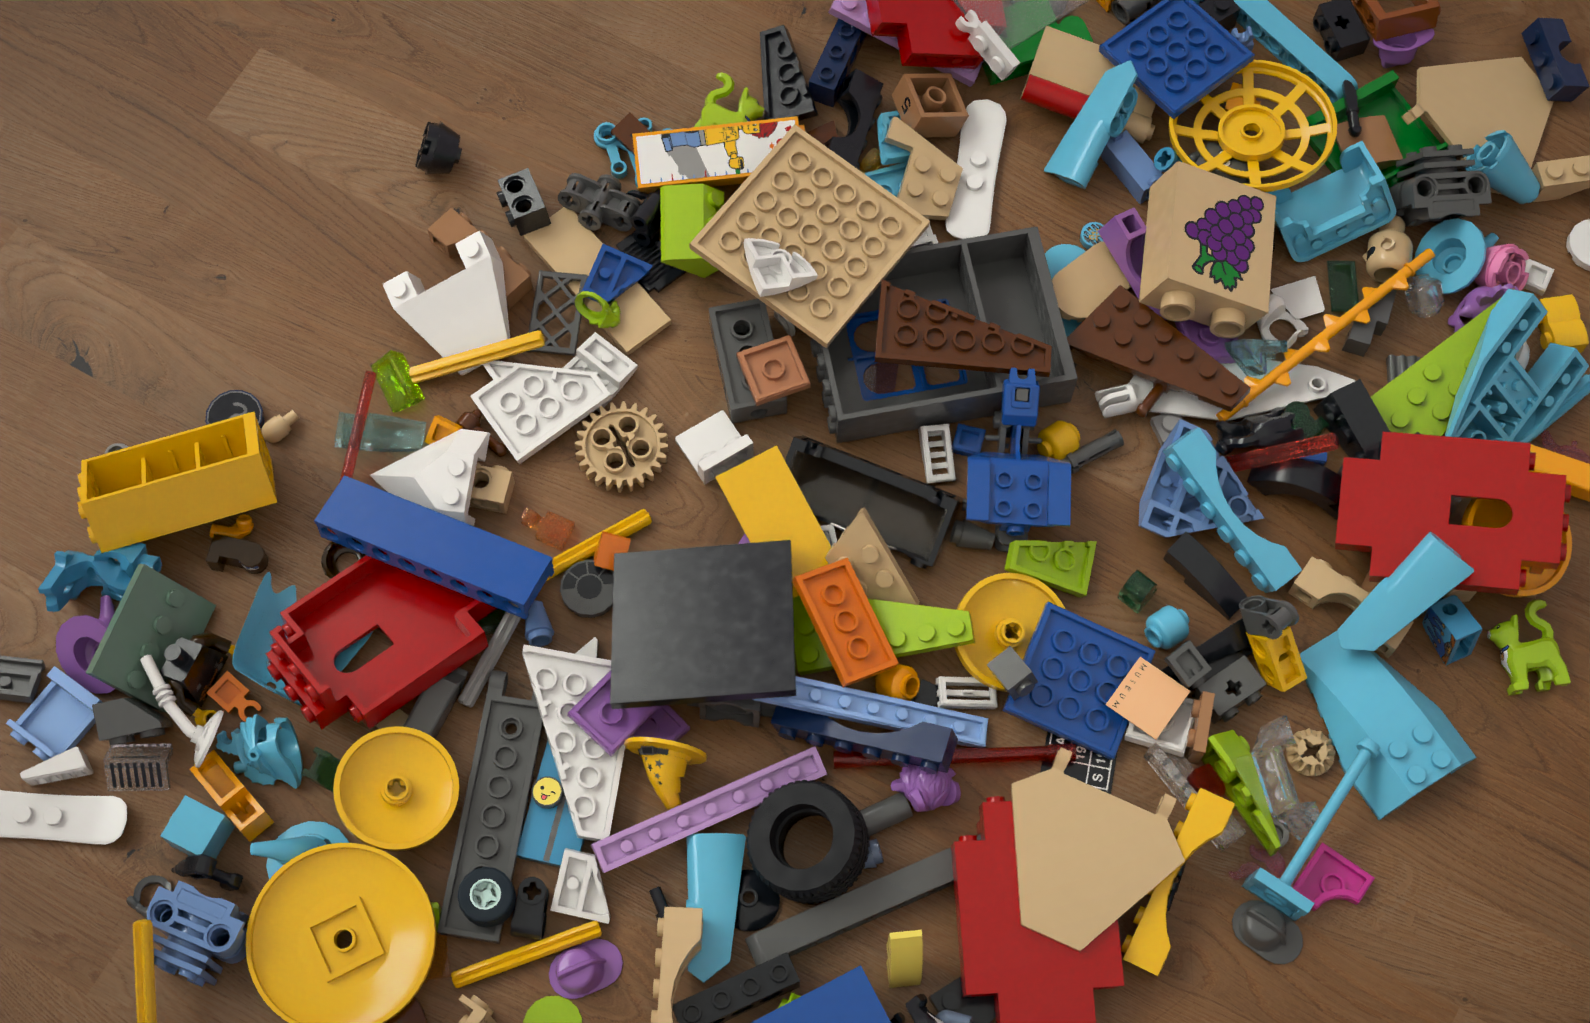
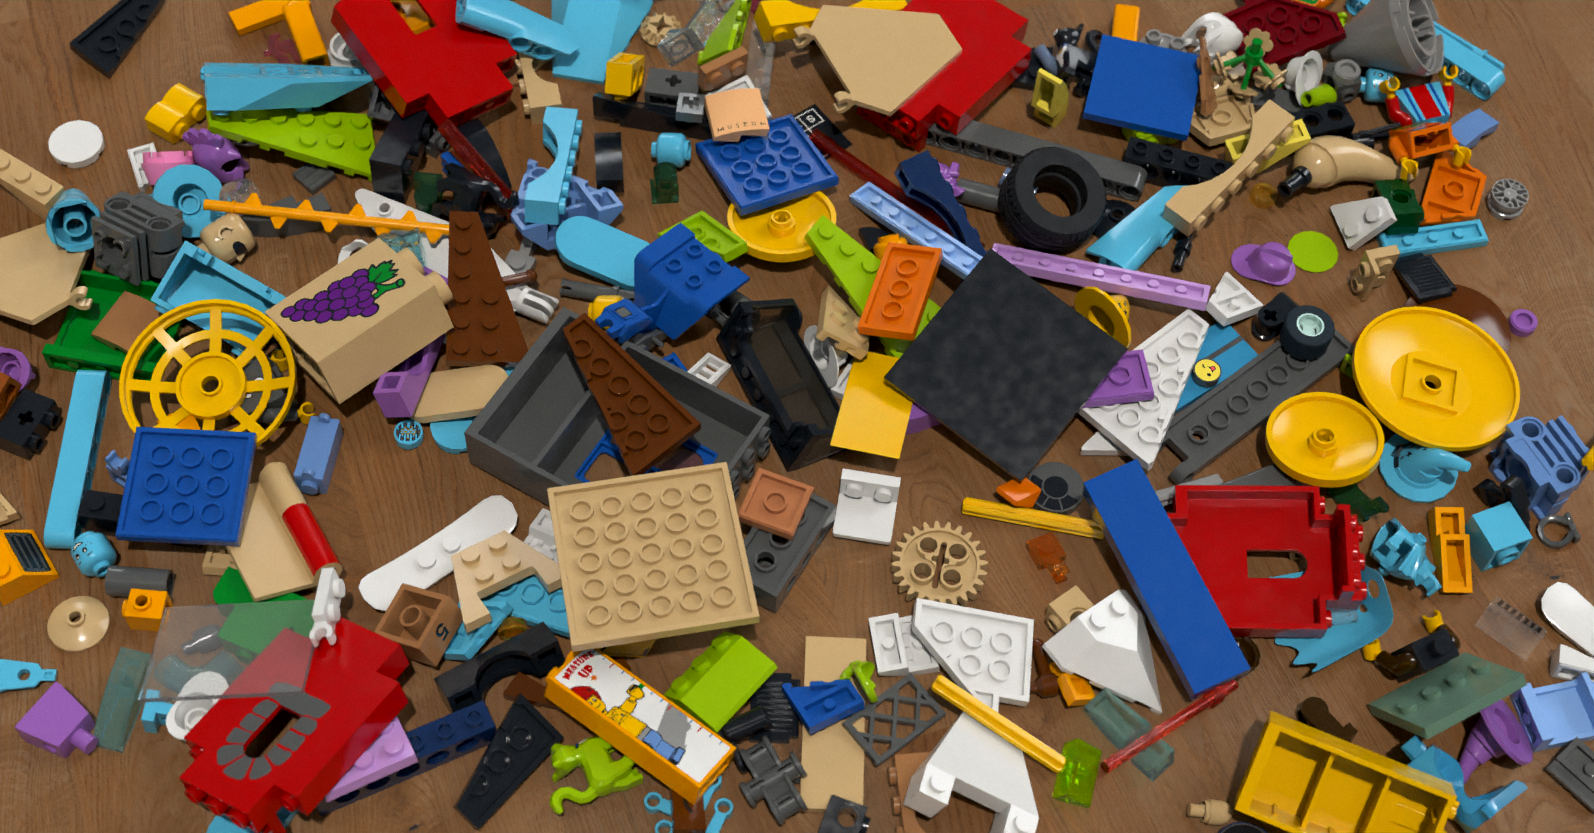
camera: 140 degrees left, 10 degrees down
dark grey slope [92,698,173,746] -> none
white dish [140,655,224,768] -> none
orange plate [206,671,263,722] -> none
yellow axle [451,920,602,988] -> none
white brick [743,238,818,297] -> none
white tile [935,676,998,710] -> none
brick [987,646,1038,701] -> none
medium azure panel [1044,60,1138,189] -> none
dark azure bush [1154,147,1182,172] -> none
clear red tile [1186,763,1226,797] -> none
dark grey piece [1239,595,1299,639] -> none
white sticker [1270,276,1325,319] -> none
clear green tile [1327,261,1359,312] -> none
black piece [1342,80,1362,137] -> none
none -> medium azure tile [554,216,649,291]

